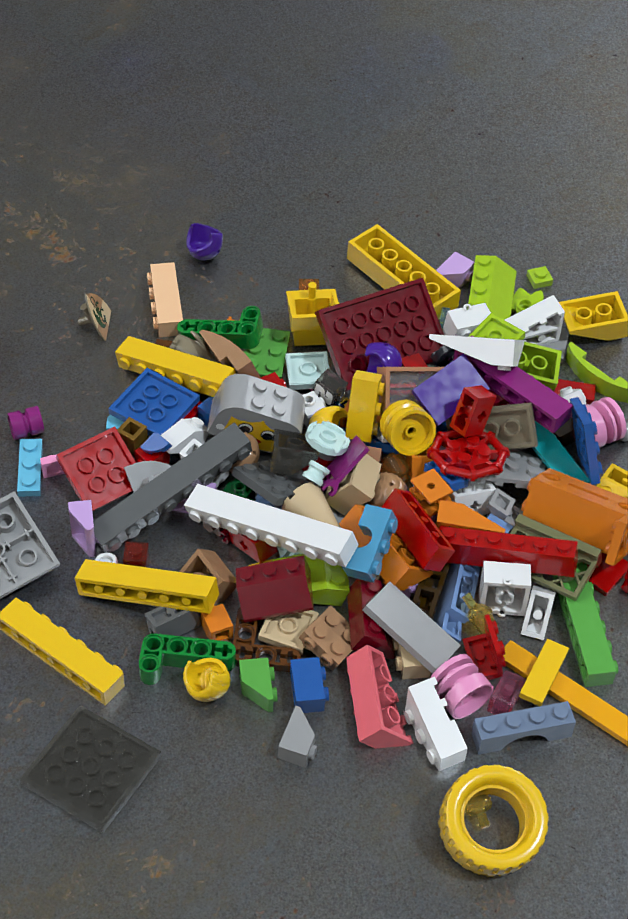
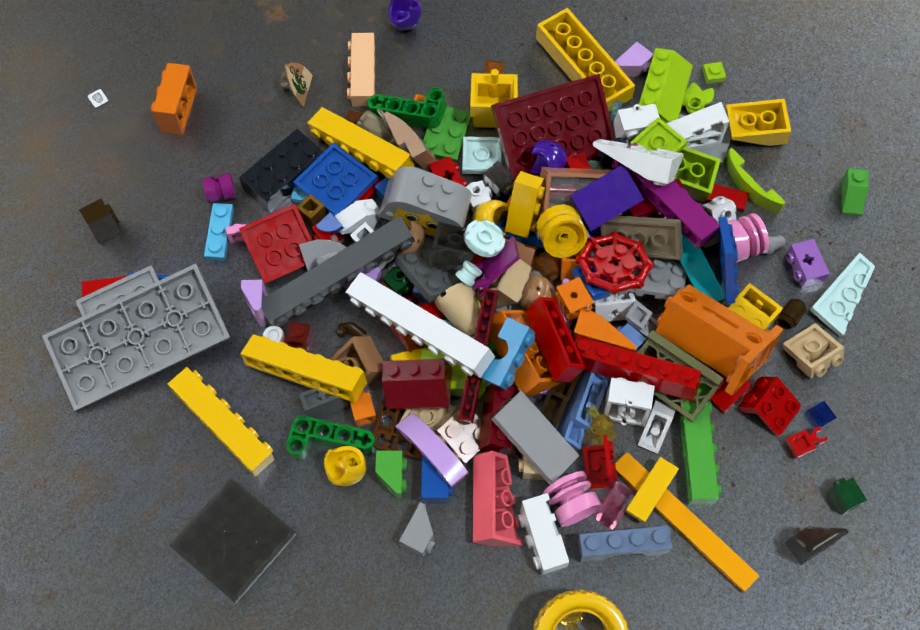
camera: 10 degrees right, 15 degrees up
red brick [449,385,497,437] -> none
none -> black brick [239,129,324,213]
none -> dark brown arm [335,322,367,337]
none -> lavender slope [396,413,468,487]
none -> dark red piece [458,288,499,423]

